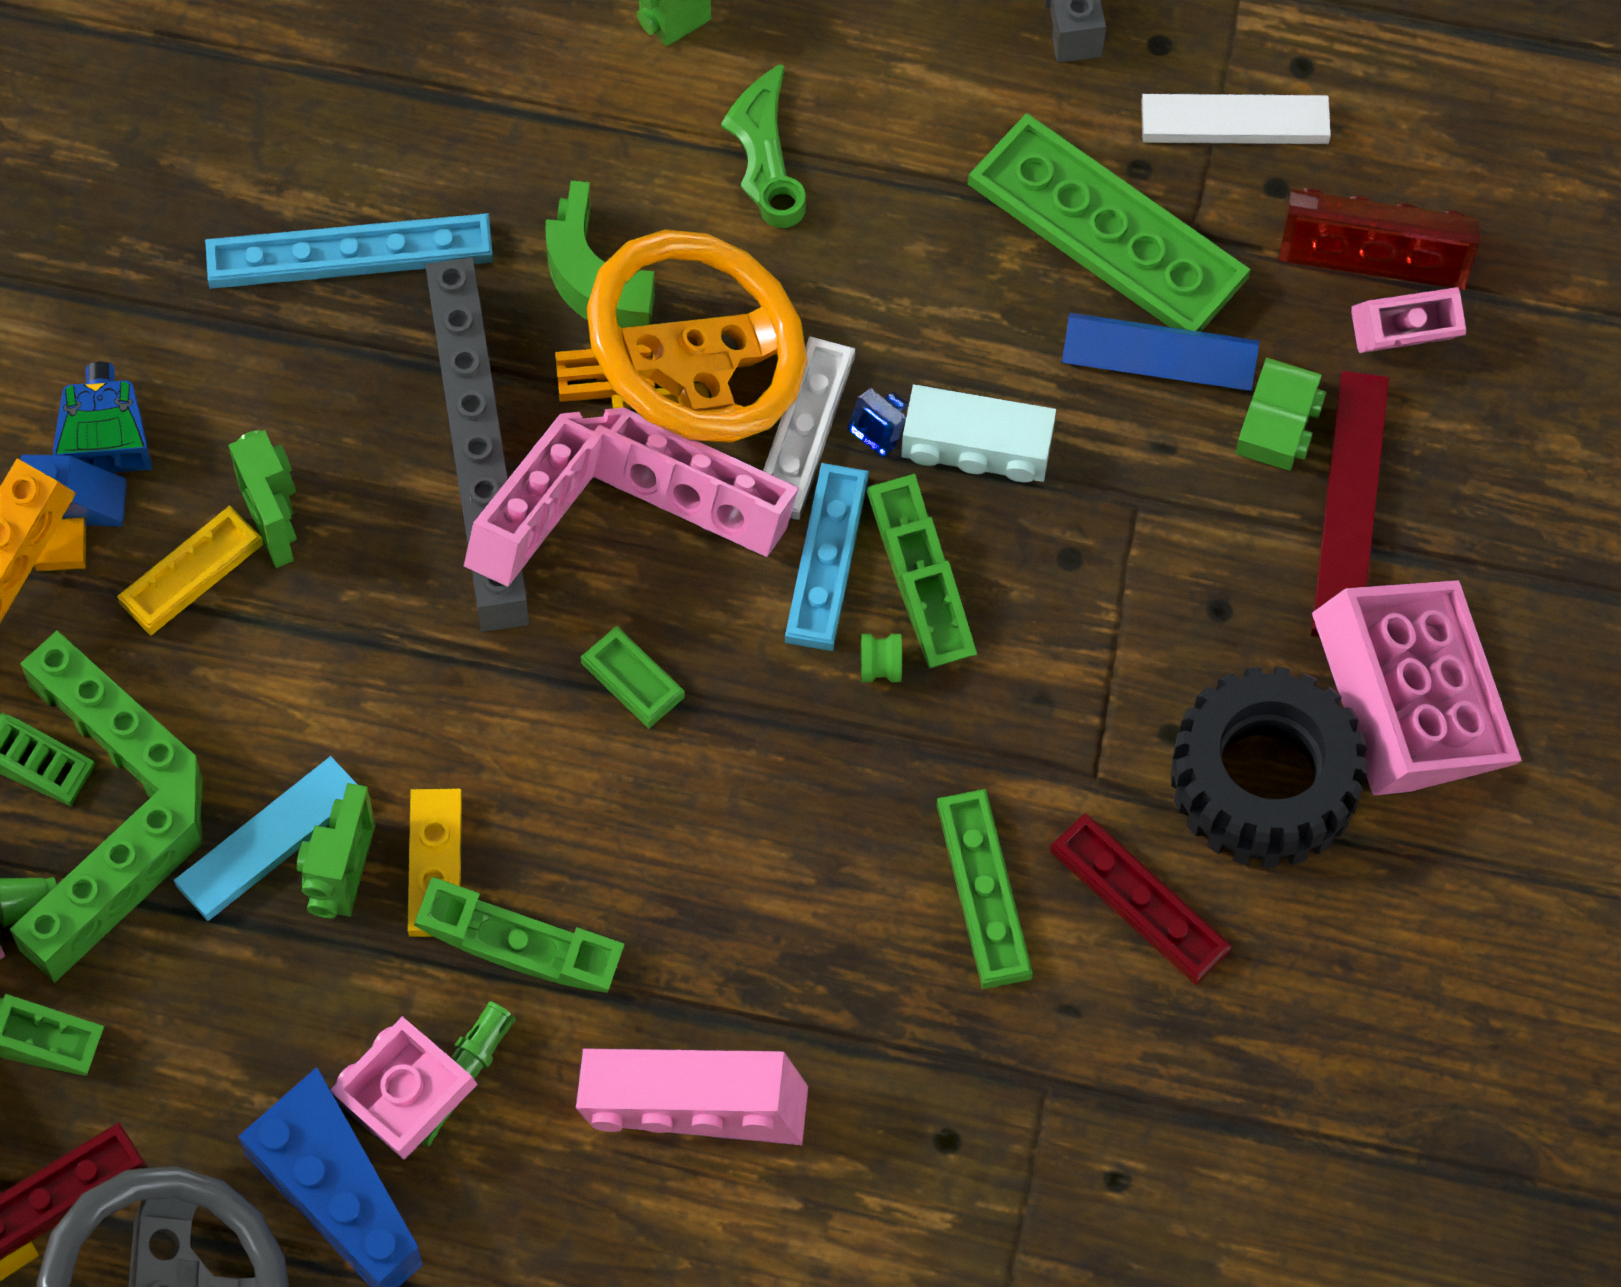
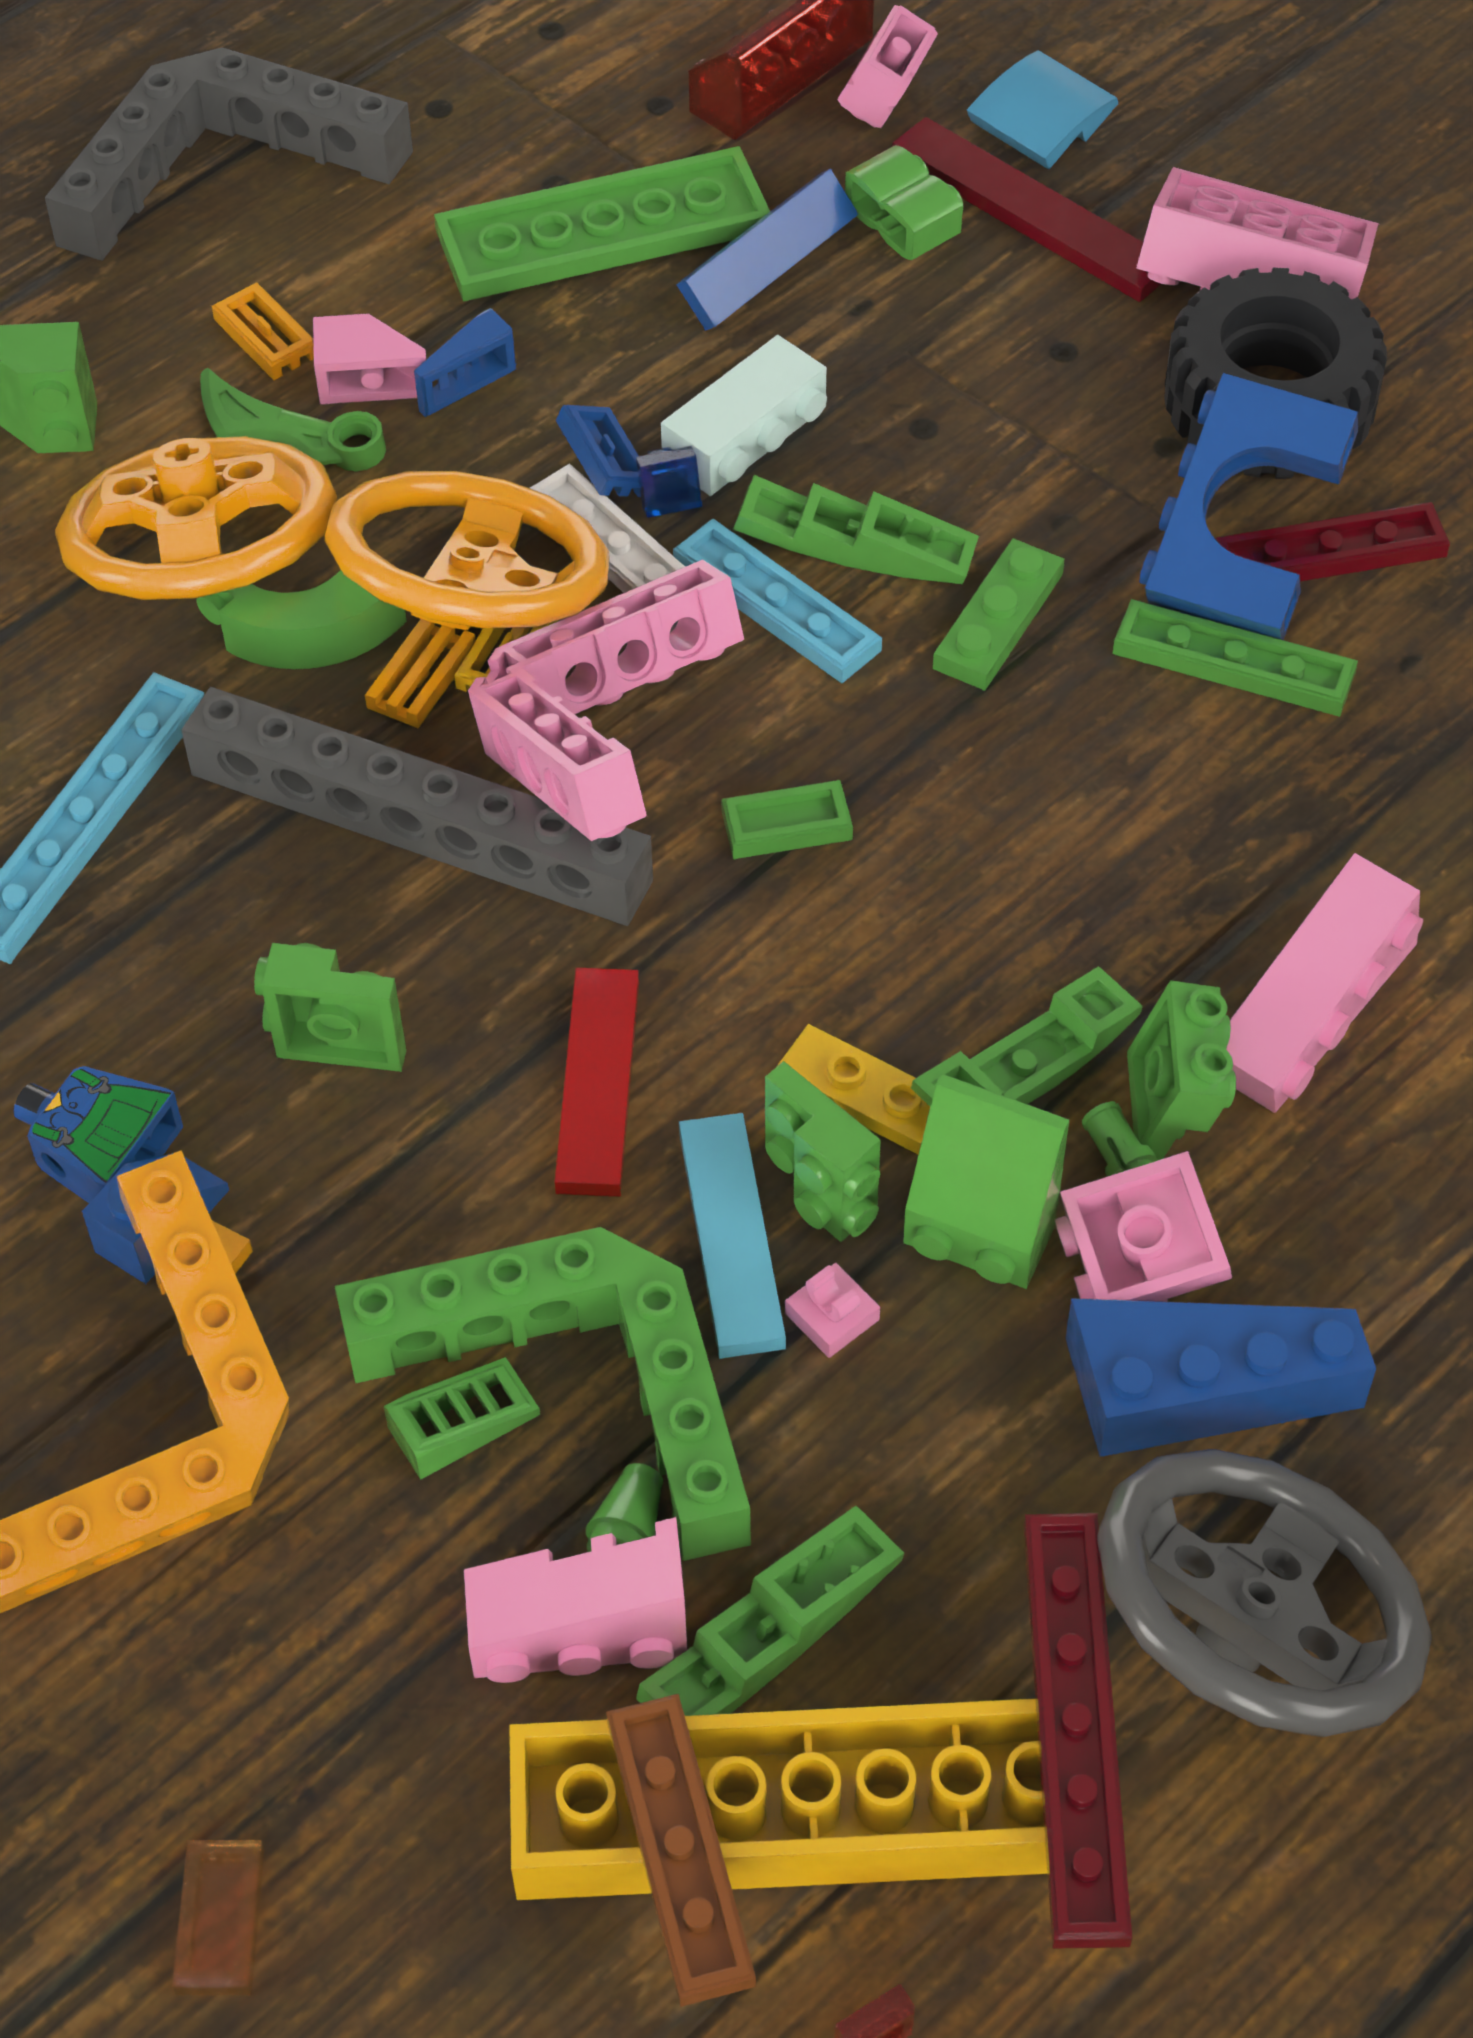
camera: 55 degrees left, 10 degrees down
yellow plate [117,505,263,636] -> none
bright green wheel [861,634,902,683] -> none
white tile [1141,94,1331,144] -> none
none -> light orange piece [55,436,337,600]
none -> light orange tile [212,282,314,380]
none -> bright pink slope [313,314,427,404]
none -> blue slope [414,308,516,417]
none -> red tile [554,968,639,1197]
none -> blue tile [556,405,654,497]
none -> bright pink tile [785,1263,880,1358]
none -> bright green slope [903,1073,1069,1289]
none -> bright green plate [933,538,1065,691]
none -> dark azure slope [967,50,1118,170]
none -> bright green plate [1127,980,1236,1161]
none -> blue arch [1139,373,1358,640]

